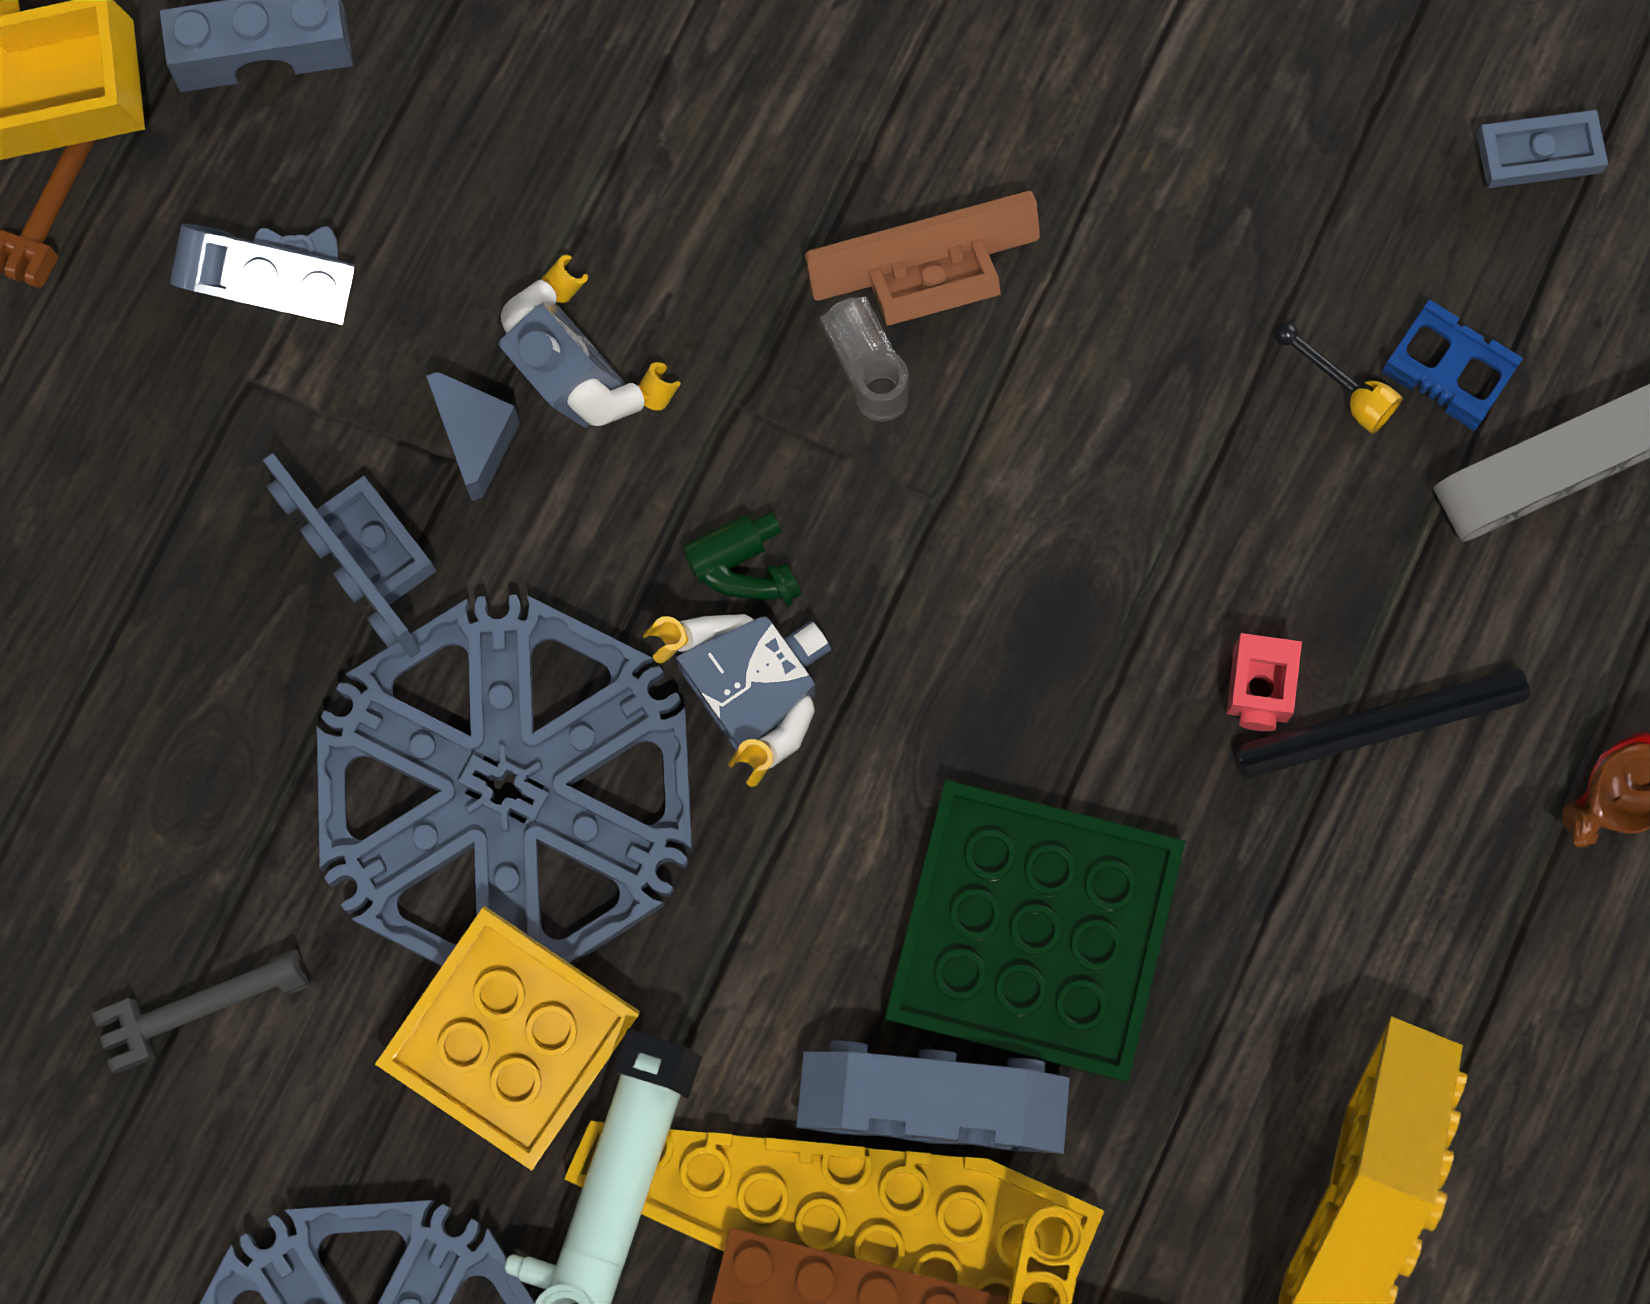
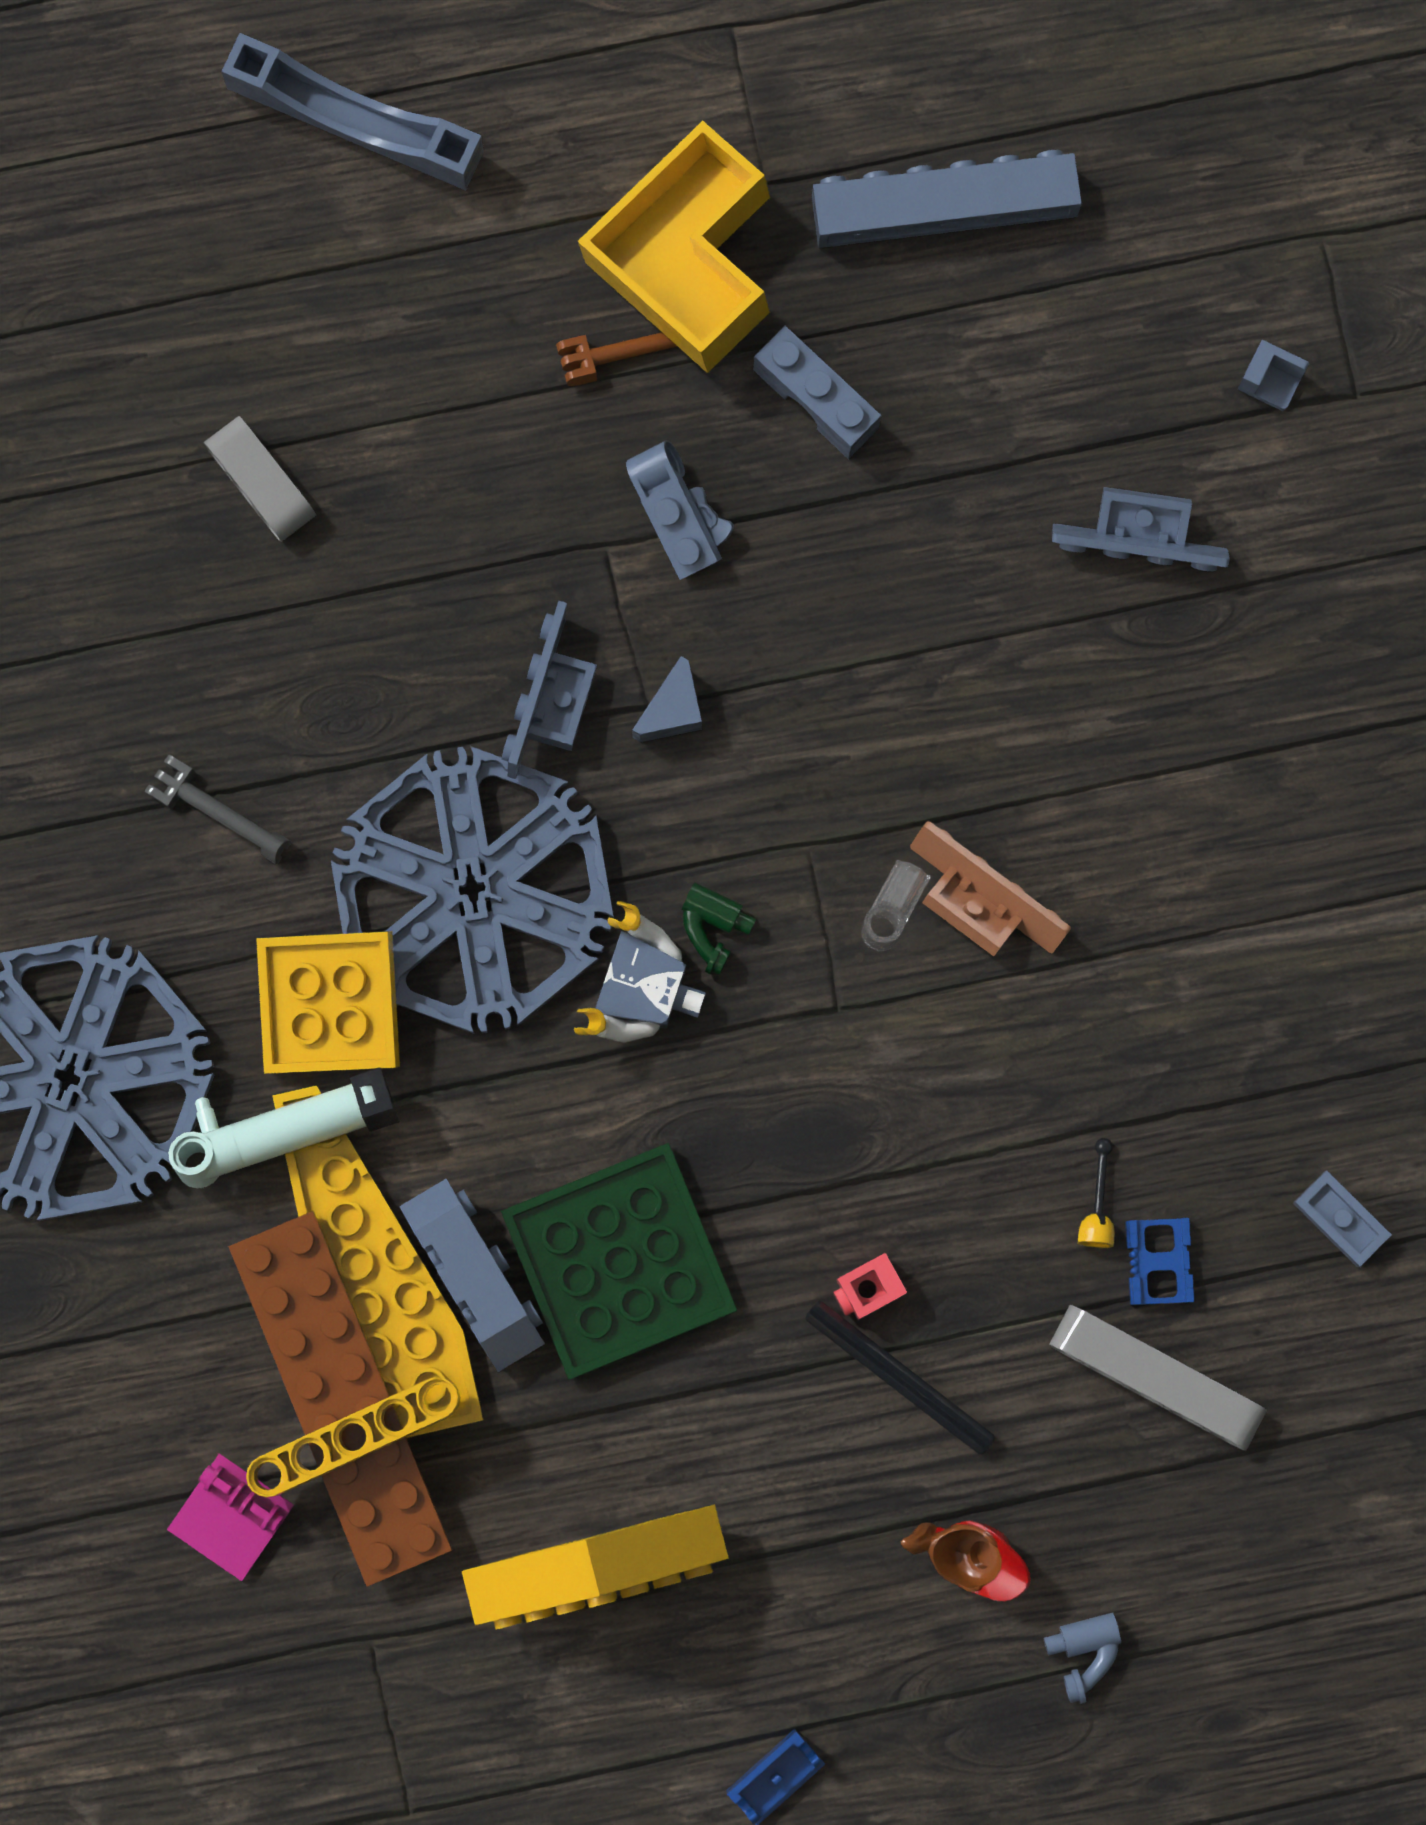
camera: 50 degrees right, 5 degrees up
torso [498,255,681,428] -> none

